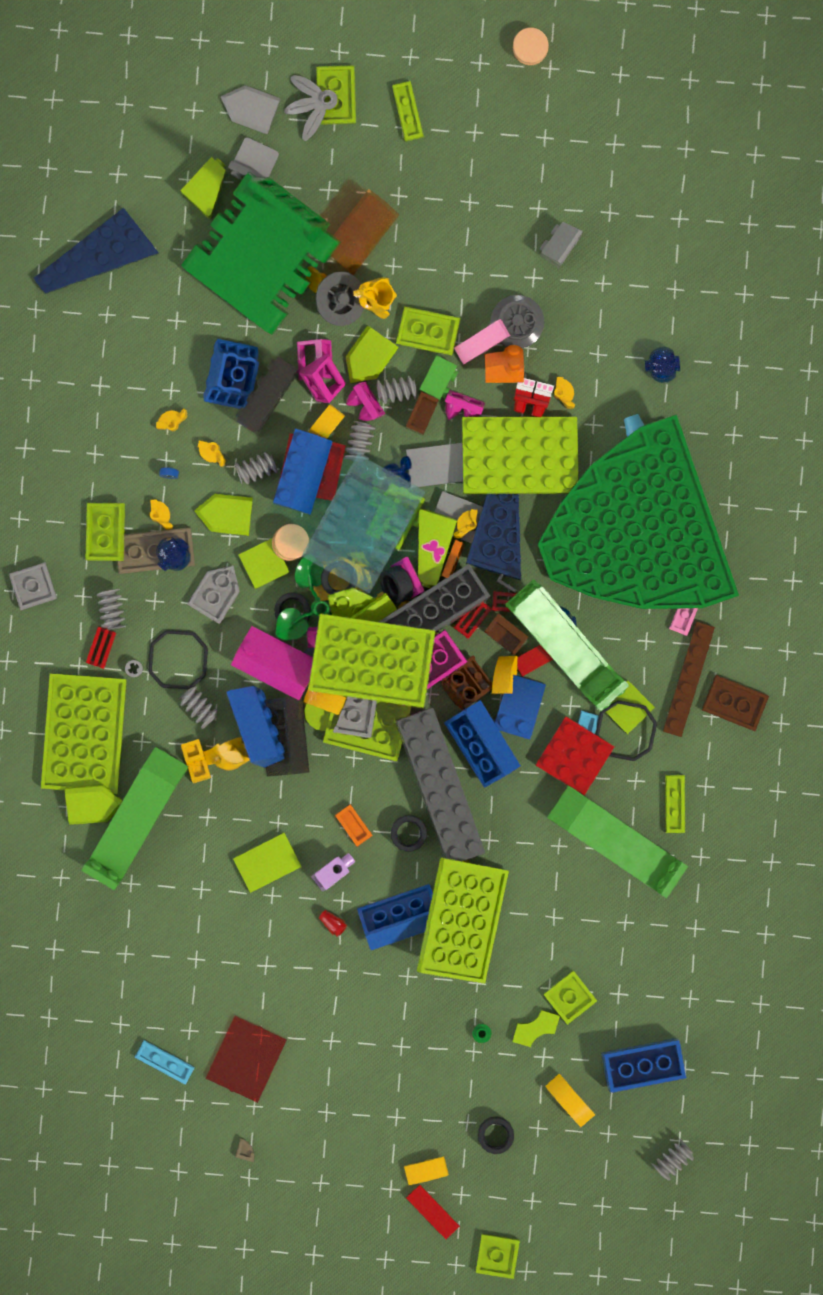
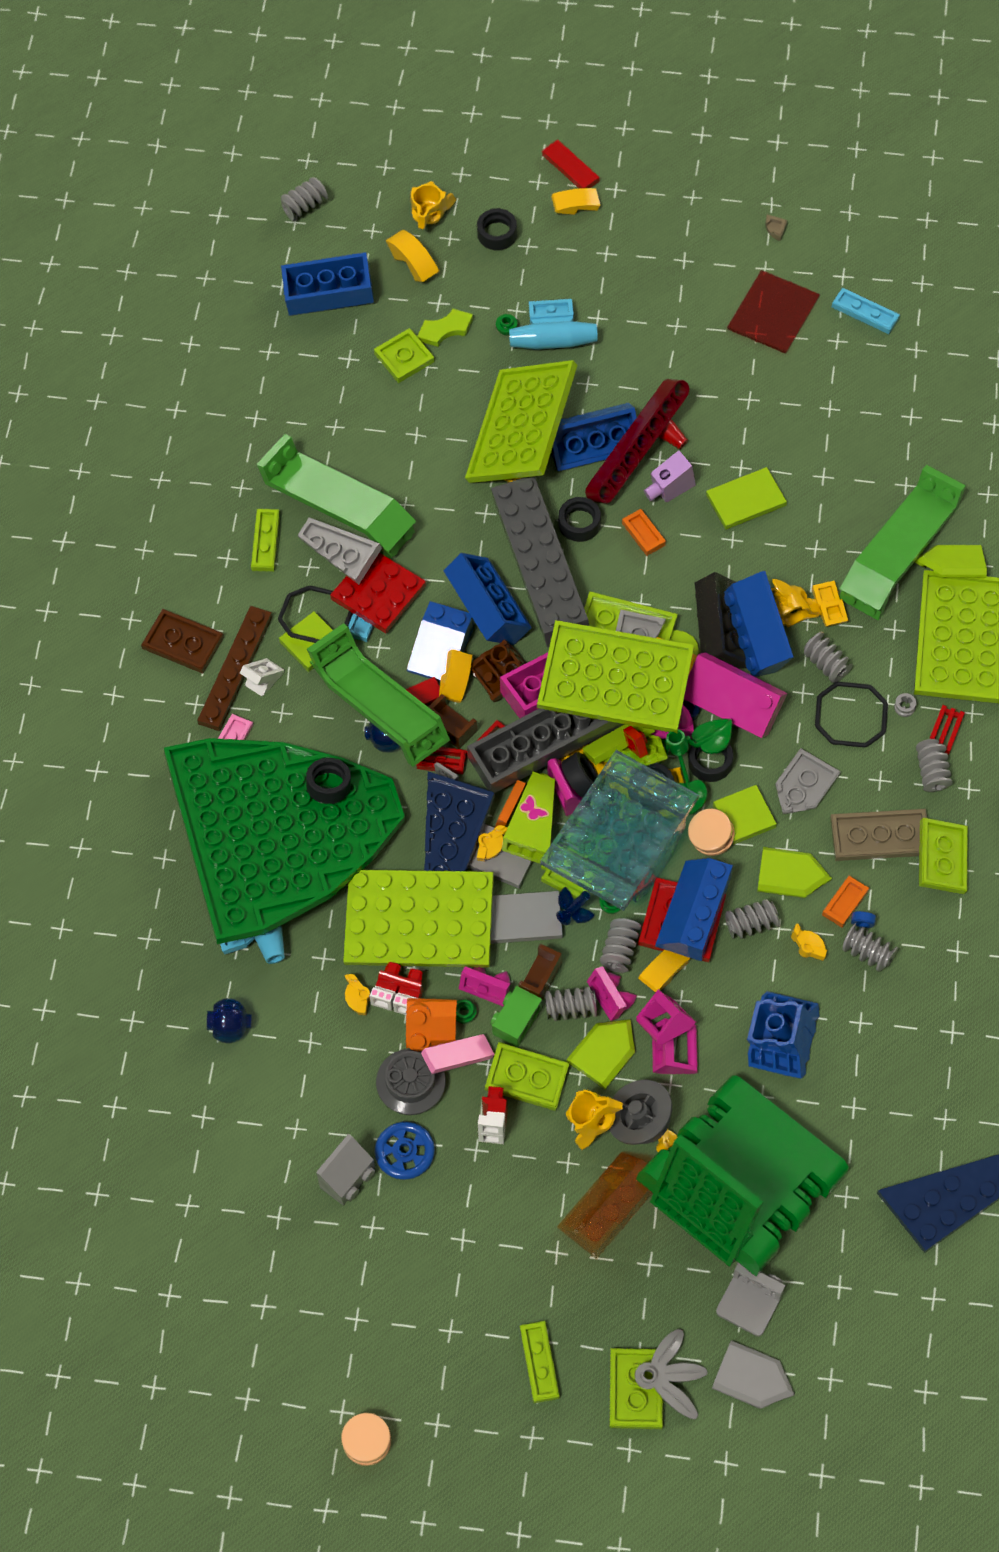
camera: 170 degrees left, 25 degrees down
yellow piece [150,499,173,530] -> none
yellow piece [156,409,187,431] -> none
clear blue plant [156,537,191,571] -> none
lime slope [181,157,227,219] -> none
clear smoke slope [235,357,298,437] -> none
lime tile [476,1234,520,1279] -> none
none -> white slope [240,658,284,696]
none -> light grey wing [297,517,382,585]
none -> black tyre [306,758,351,804]
none -> blue plate [375,1122,435,1180]
none -> yellow piece [410,181,456,229]
none -> green plate [456,999,476,1024]
none -> hips [478,1086,507,1144]
none -> medium azure plate [509,299,597,350]
none -> dark red beam [585,379,690,503]
none -> red plate [623,726,648,758]
none -> orange tile [822,876,869,928]
none -> light grey piece [842,923,898,972]

